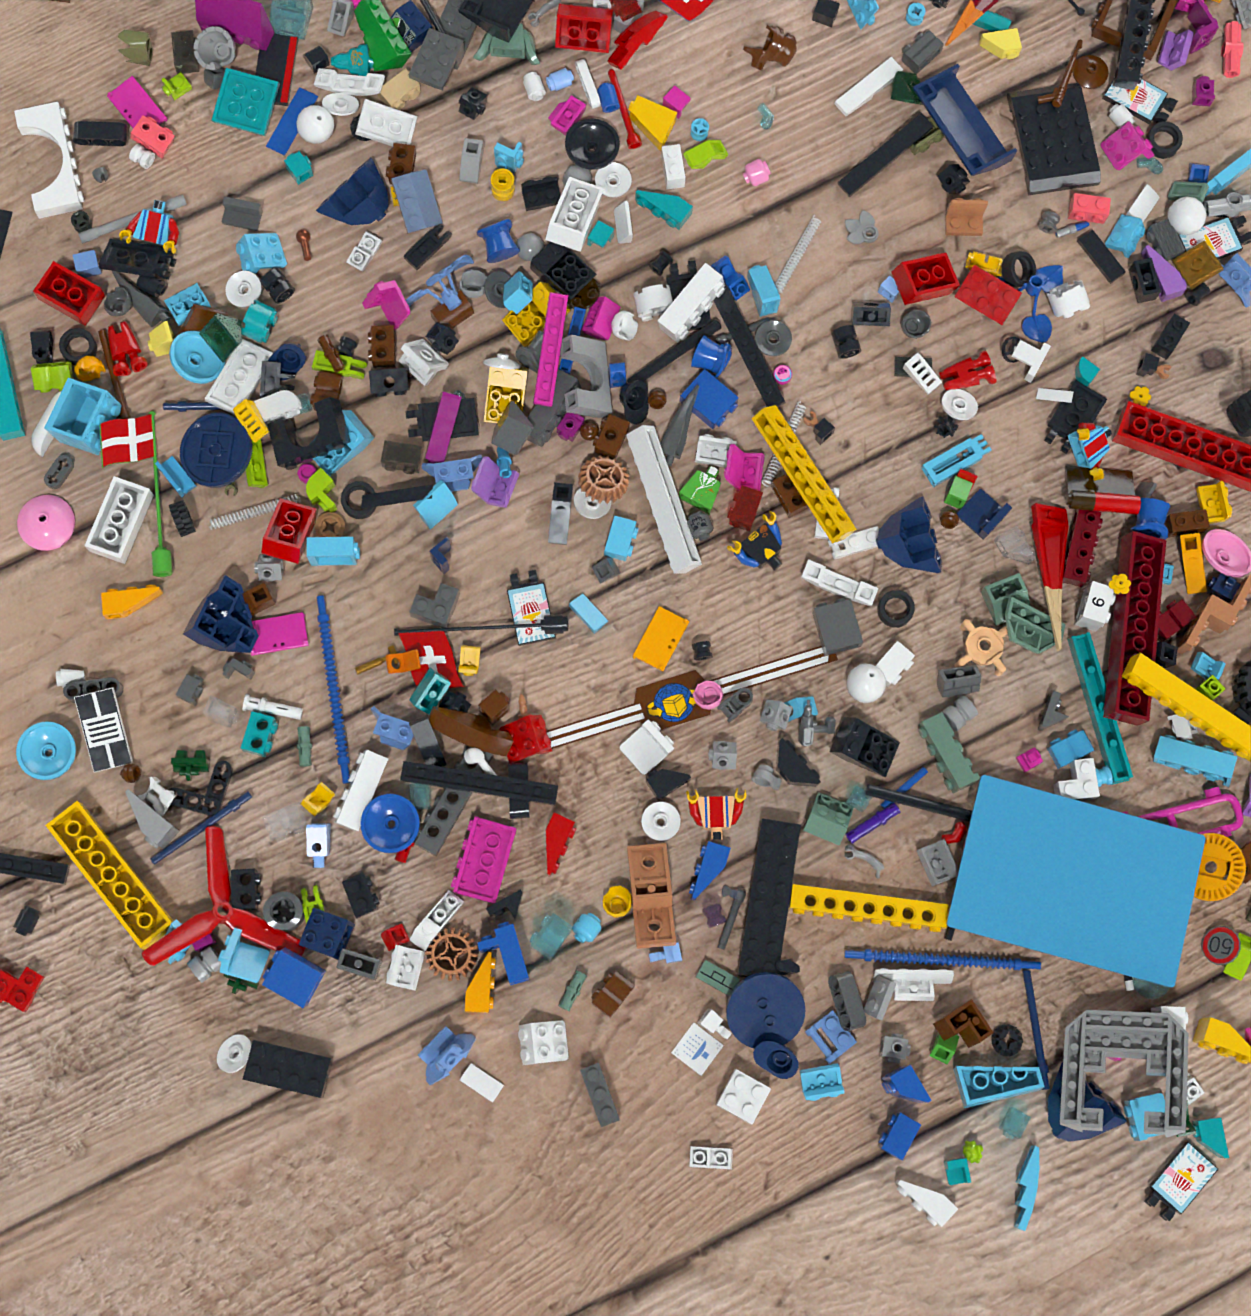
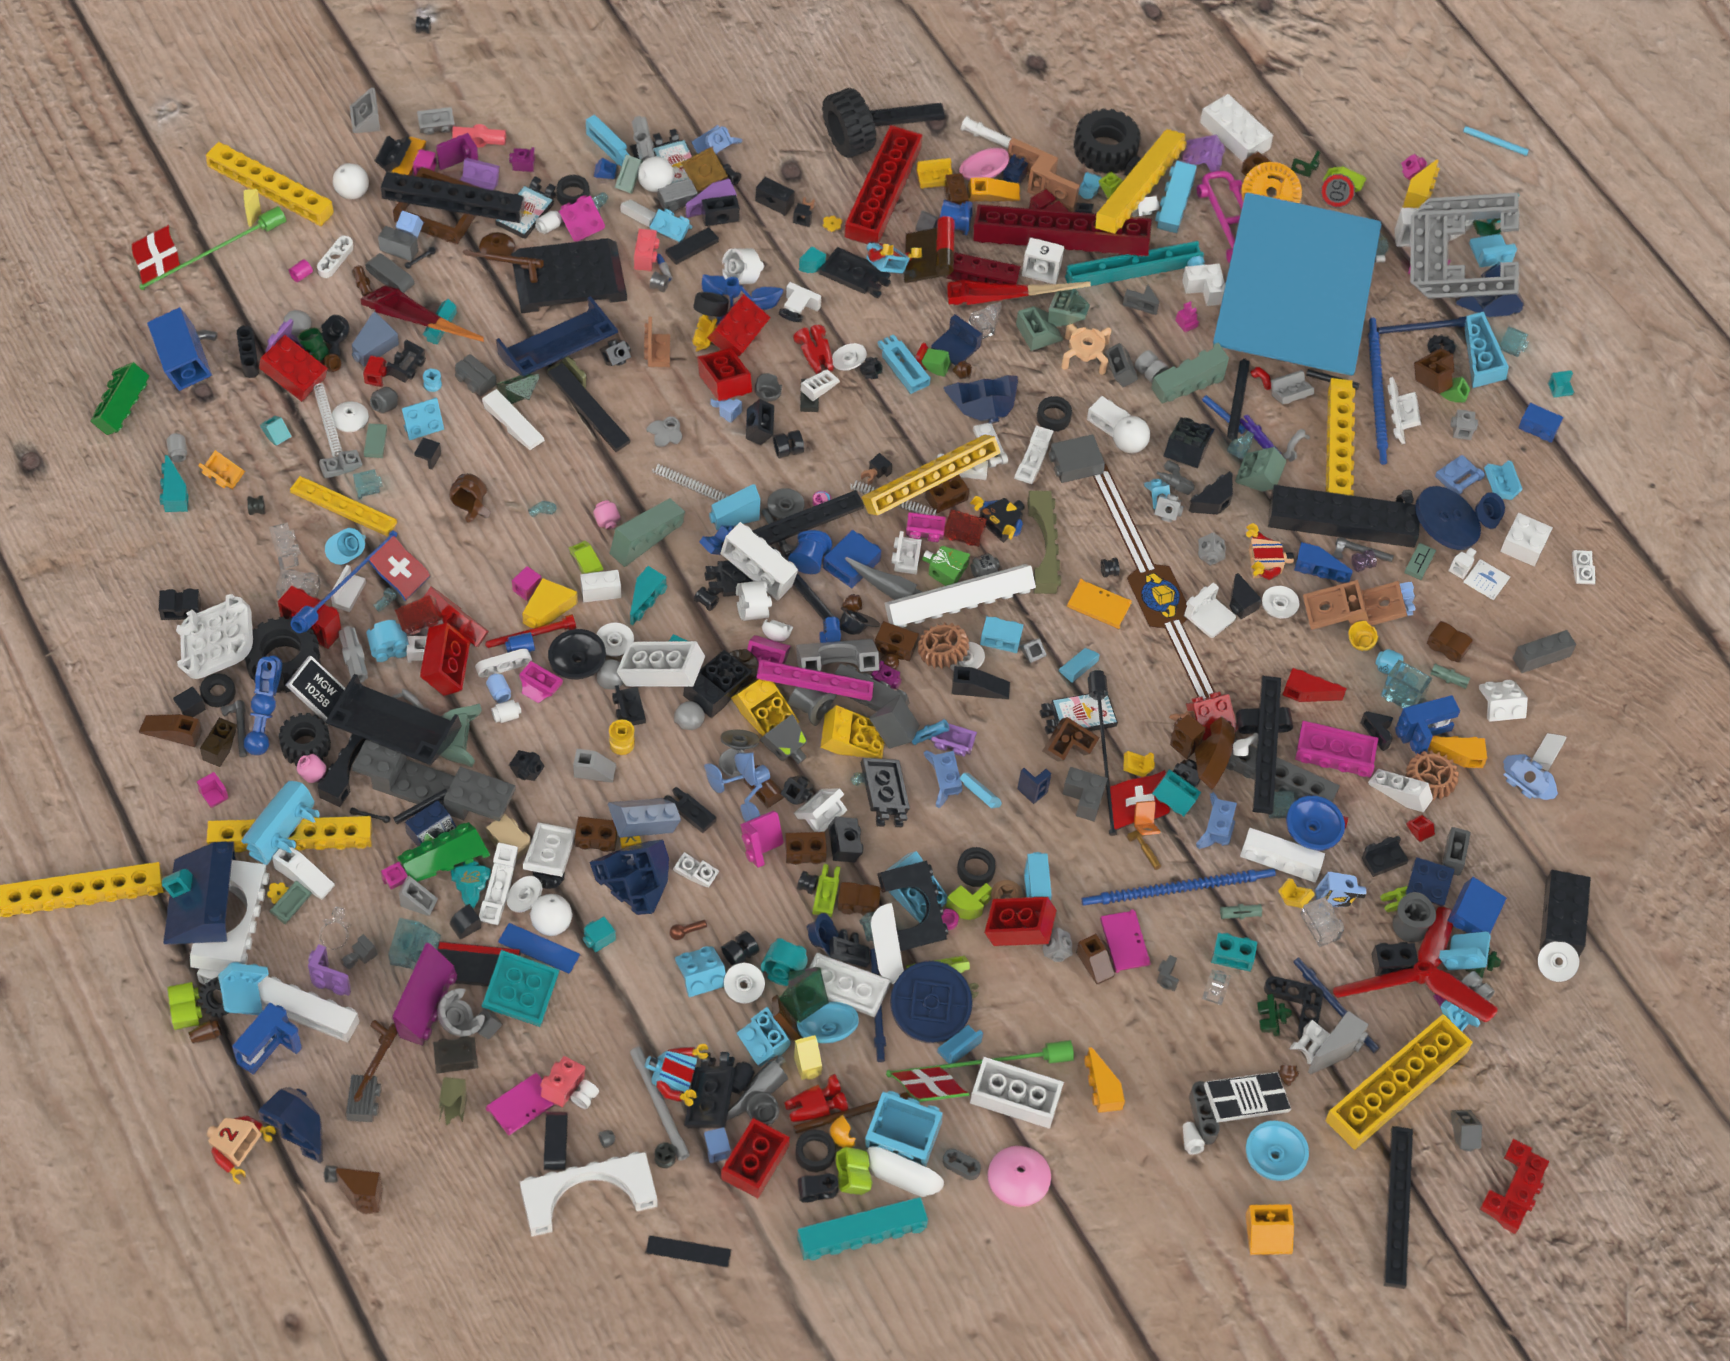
camera: 90 degrees left, 20 degrees down
black brick [13,905,40,937] -> none
lime bracket [161,72,192,101] -> none
black tyre [169,500,196,537] -> none
dark grey brick [176,674,204,706] -> none
dark blue brick [183,575,258,653] -> none
white piece [209,494,301,530] -> none
dark grey panel [222,196,263,231] -> none
yellow slope [233,399,269,443] -> none
white pin [242,694,303,720] -> none
reddish brown pin [317,334,345,373] -> none
black sticker [361,484,433,509] -> none
clear smoke brick [381,440,423,474] -> none
white bracket [386,945,425,991] -> none
tile [409,715,447,767] -> none
magenta slope [424,392,462,464] -> none
blue hat [476,219,520,263] -> none
white dish [483,353,521,369] -> none
medium azure bracket [494,142,524,174] -> none
medium azure brick [503,271,533,314] -> none
white slope [614,201,633,244] -> none
medium azure wheel [690,118,709,141] -> none
bright pink hair [693,681,723,710] -> none
dark grey piece [717,688,753,723] -> none
light grey piece [752,765,782,790] -> none
dark grey beam [828,971,866,1031] -> none
light grey bracket [864,975,897,1020] -> none
blue slope [881,1065,932,1103] -> none
white slope [895,1180,958,1227] -> none
lime plant [963,1140,983,1163] -> none
light yellow slope [979,28,1022,59] -> none
medium azure slope [1014,1146,1040,1231] -> none
white sticker [1036,388,1074,403] -> none
dark azure brick [1047,729,1094,769] -> none
yellow plant [1108,574,1131,594] -> none
tile [1144,1141,1218,1221] -> none
none -> sand green wedge [609,498,685,567]
none -> dark grey torso [760,714,807,764]
none -> olive arch [1027,491,1061,594]
none -> reddish brown brick [1042,717,1100,762]
none -> dark grey slope [1450,1110,1482,1151]

